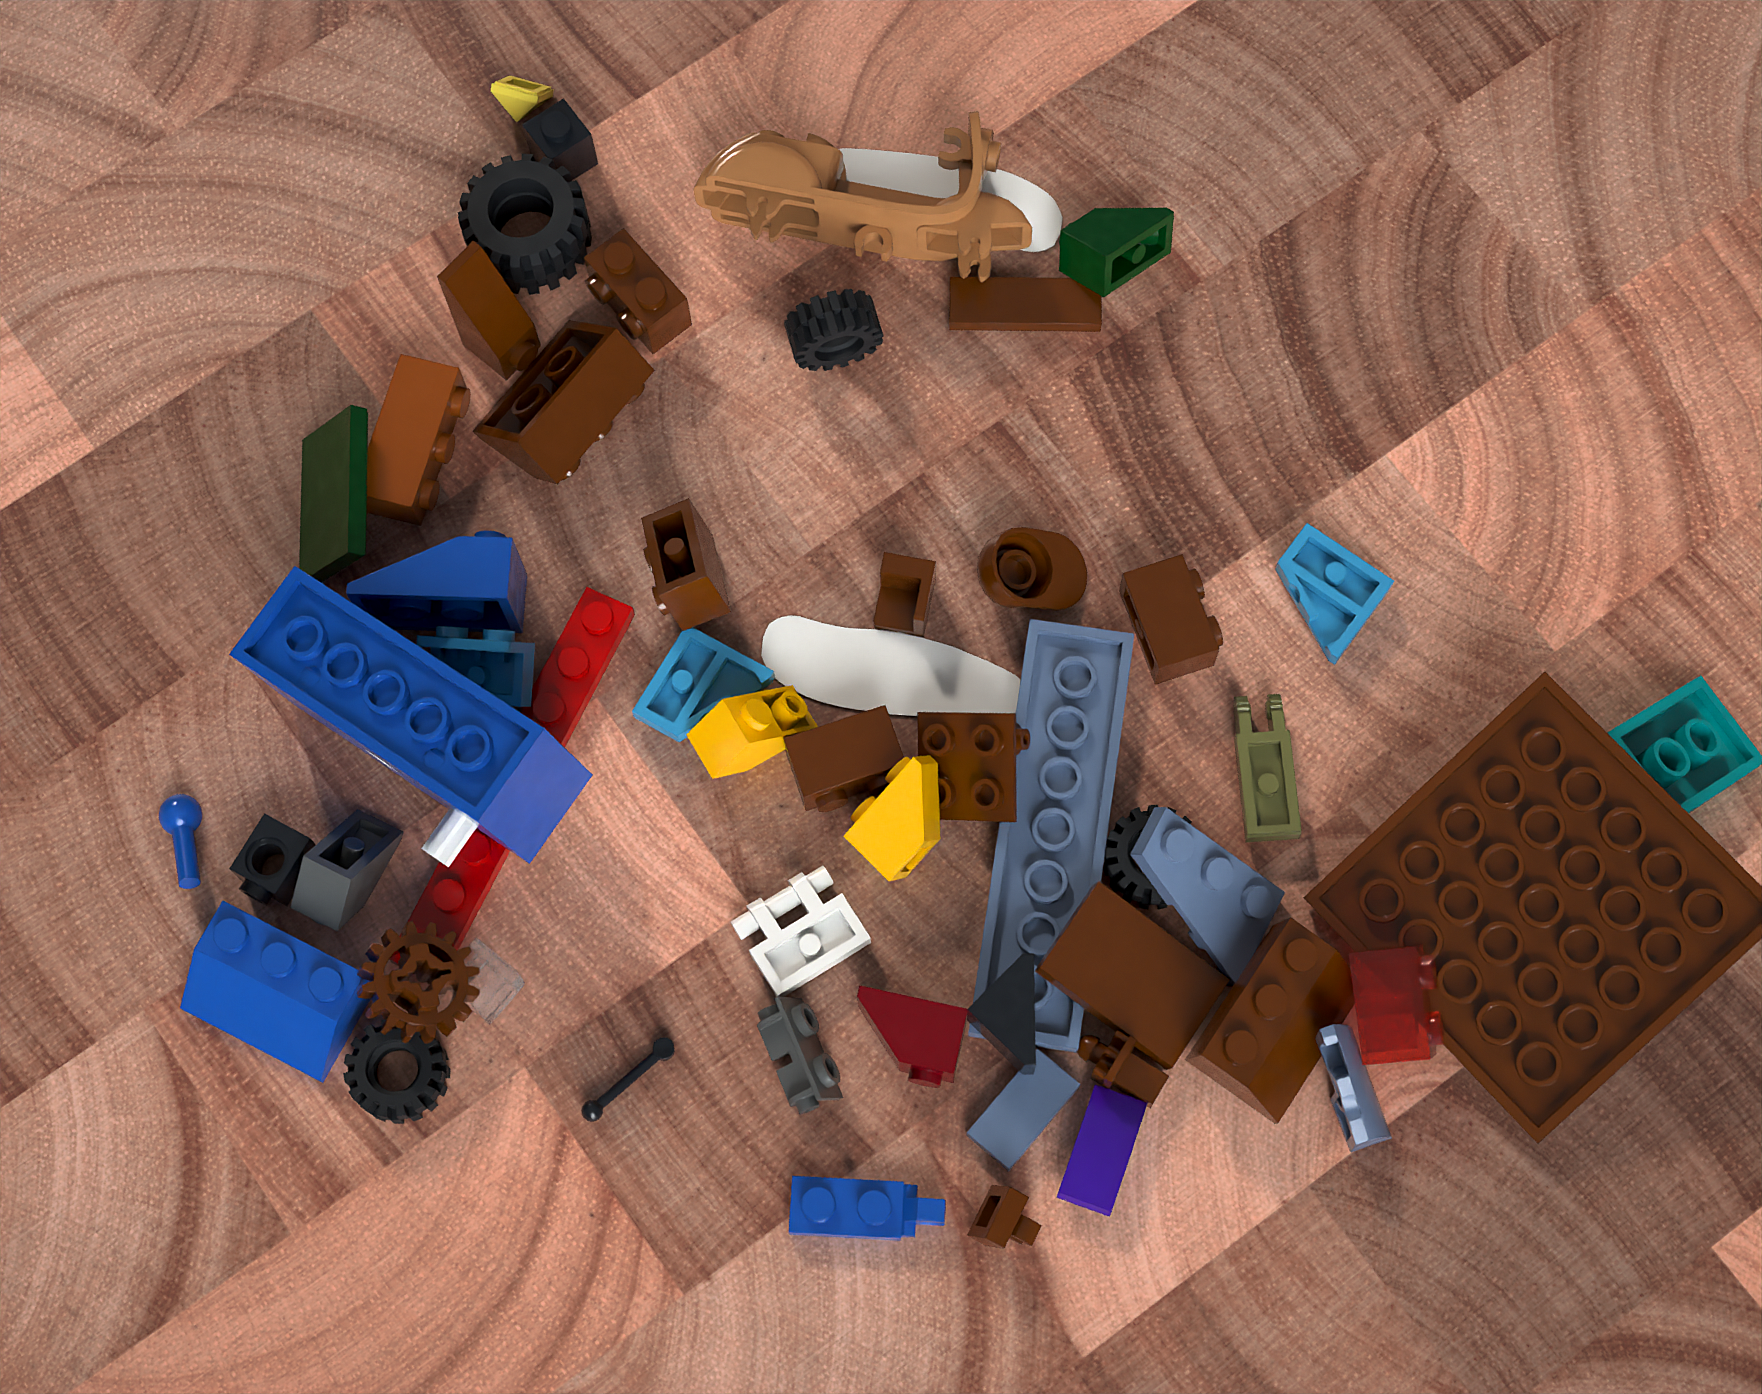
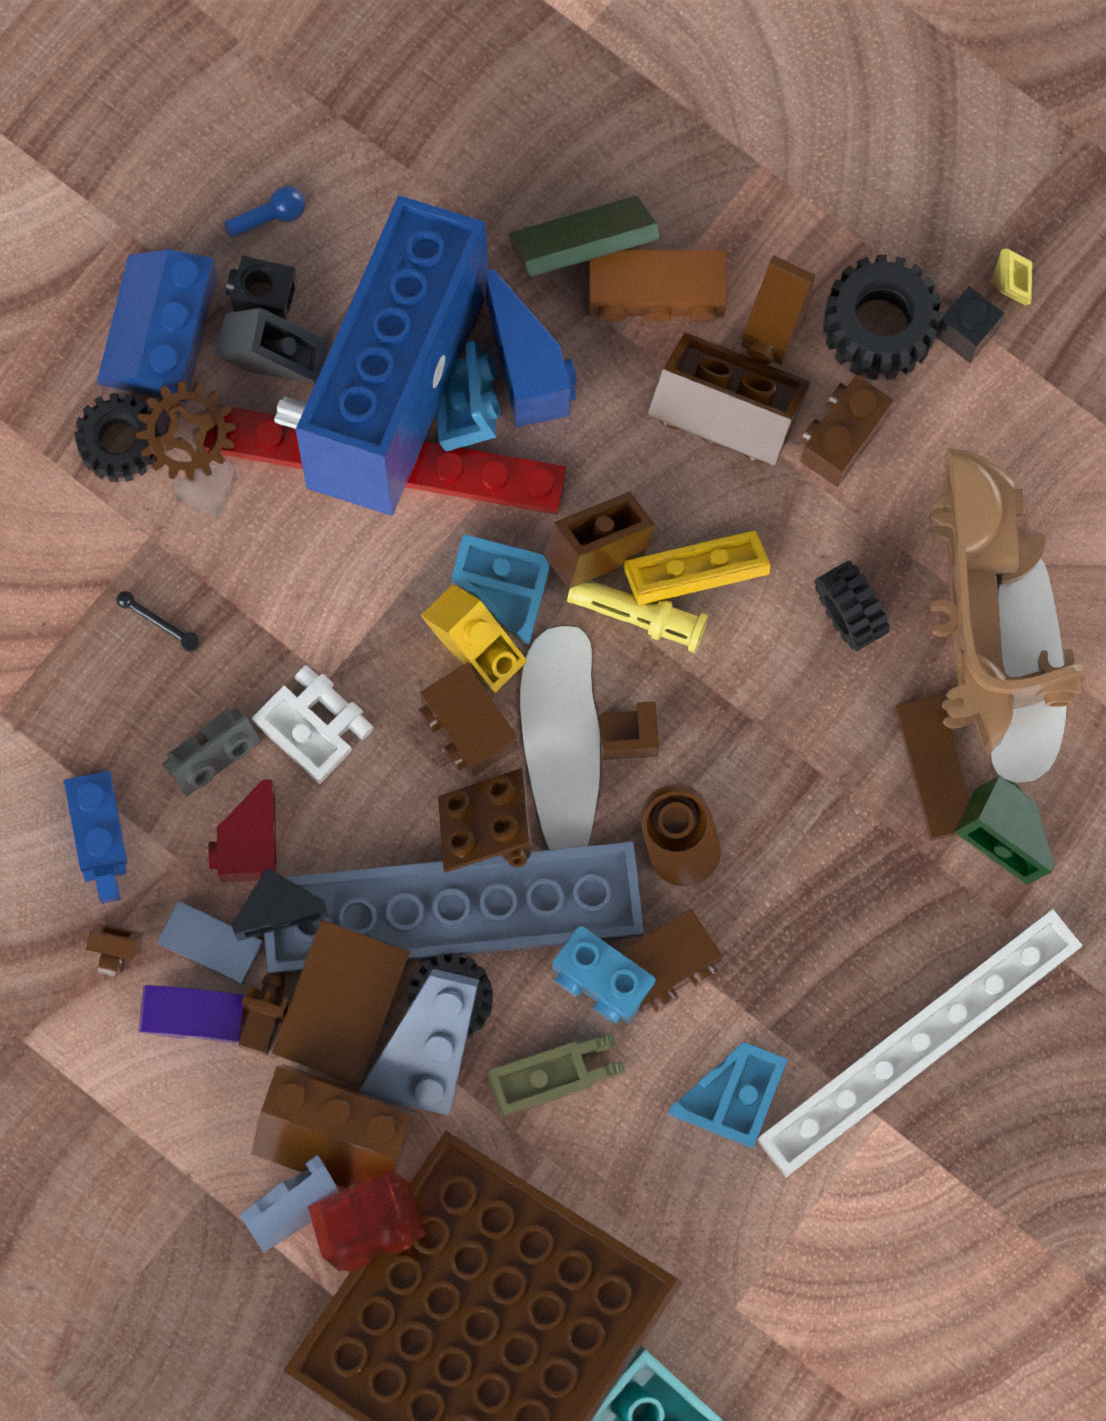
camera: 70 degrees right, 5 degrees up
yellow slope [844,755,941,881] -> none
none -> dark azure bracket [552,926,655,1025]
none -> light yellow pin [567,580,709,654]
none -> yellow tile [624,530,771,606]
none -> white plate [756,909,1082,1178]

